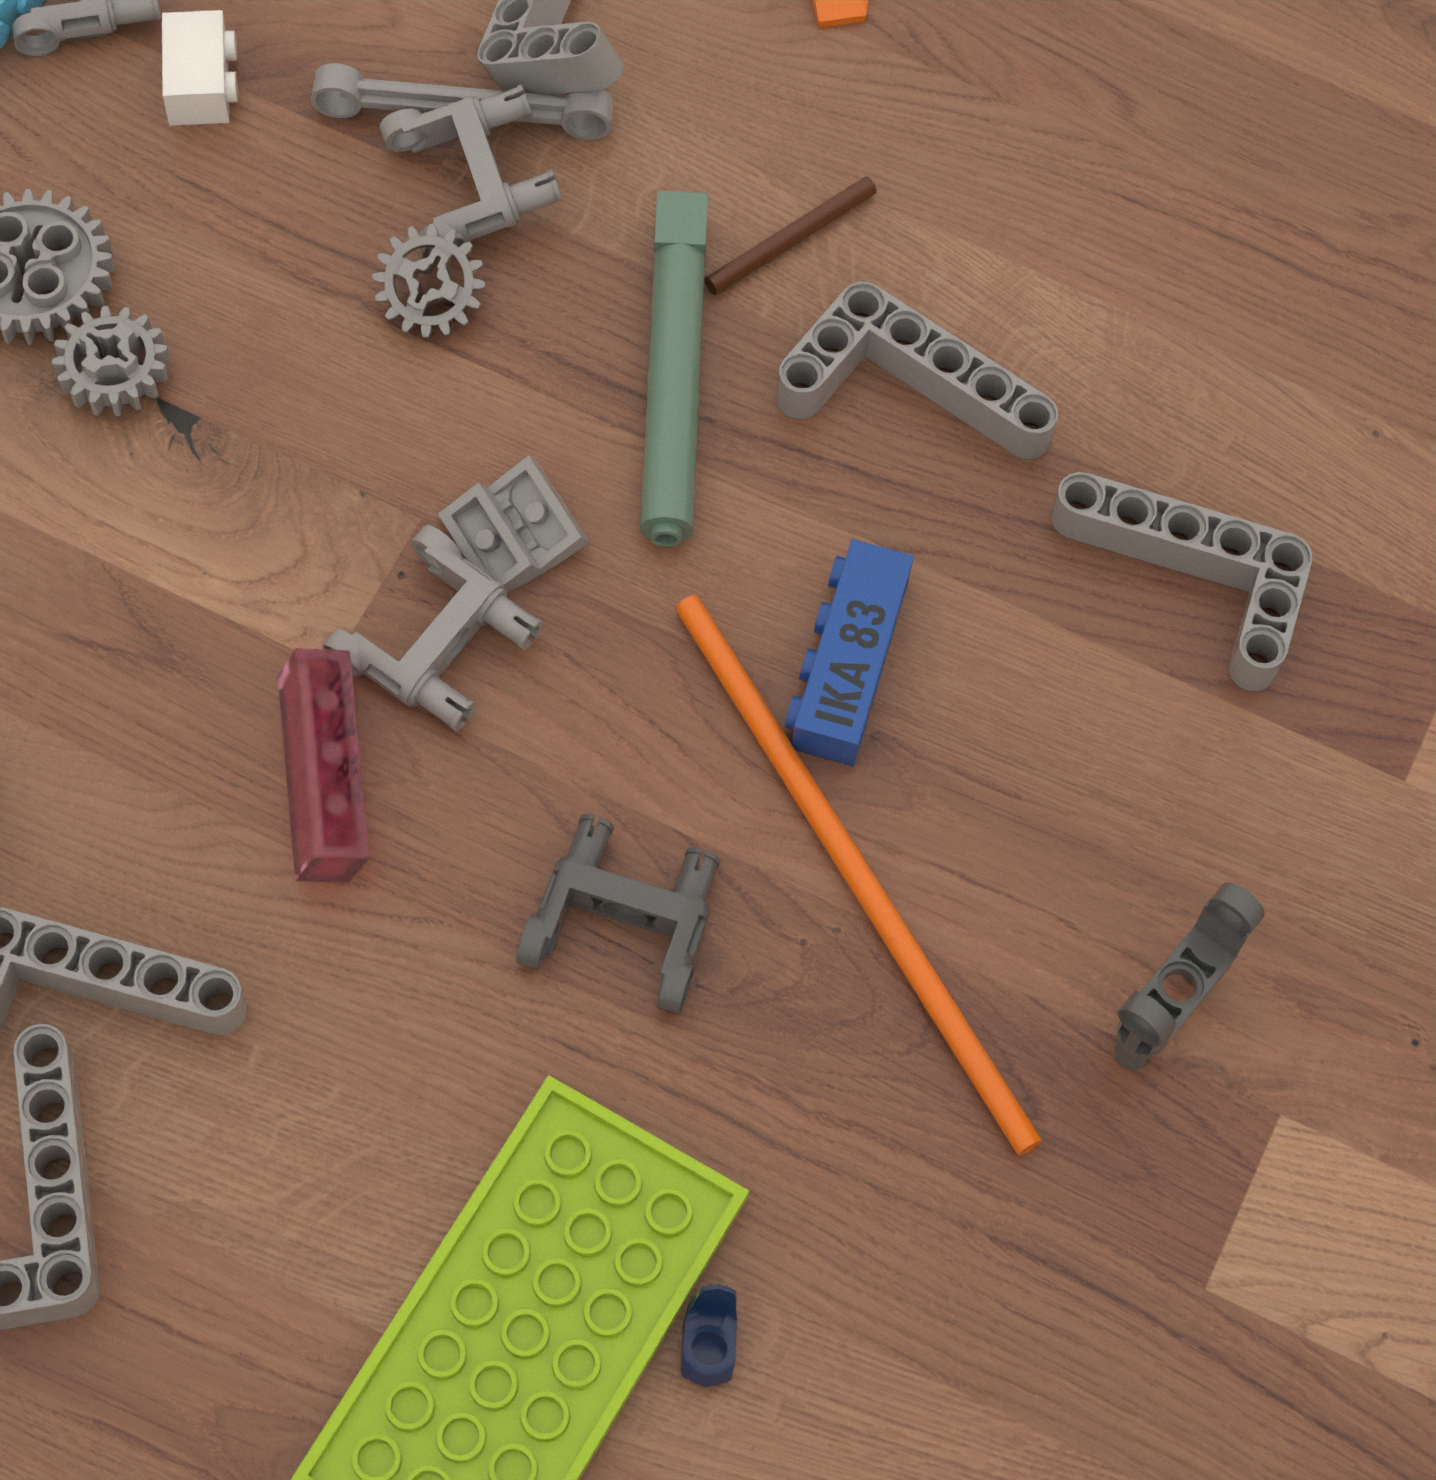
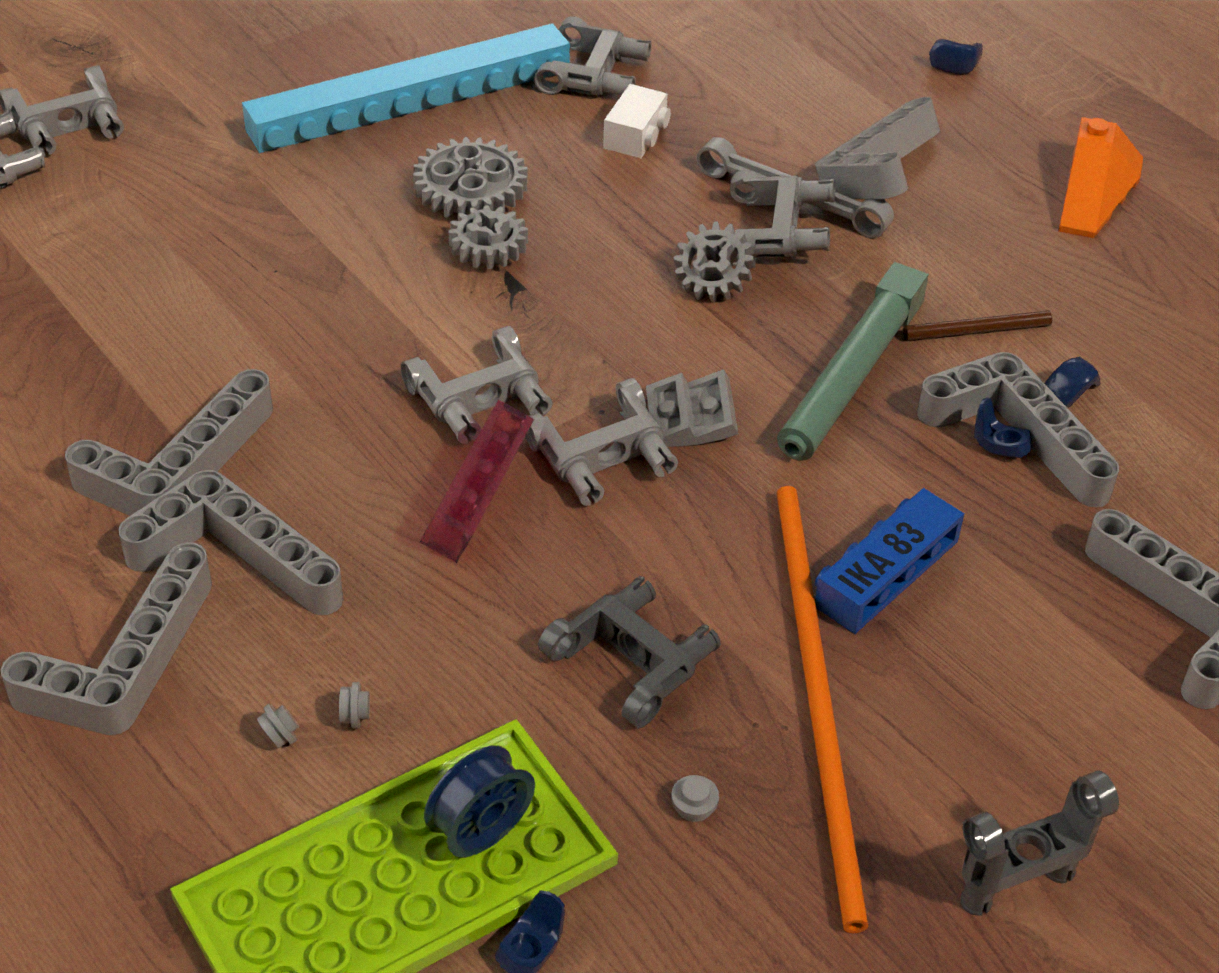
camera: 30 degrees right, 20 degrees down
none -> light grey plate [257,703,299,748]
none -> light grey plate [339,682,370,729]
none -> light grey connector [400,326,553,444]
none -> dark blue wheel [424,745,535,857]
none -> light grey plate [671,775,719,822]
none -> dark blue hair [974,397,1032,459]
none -> dark blue hair [1044,356,1101,408]

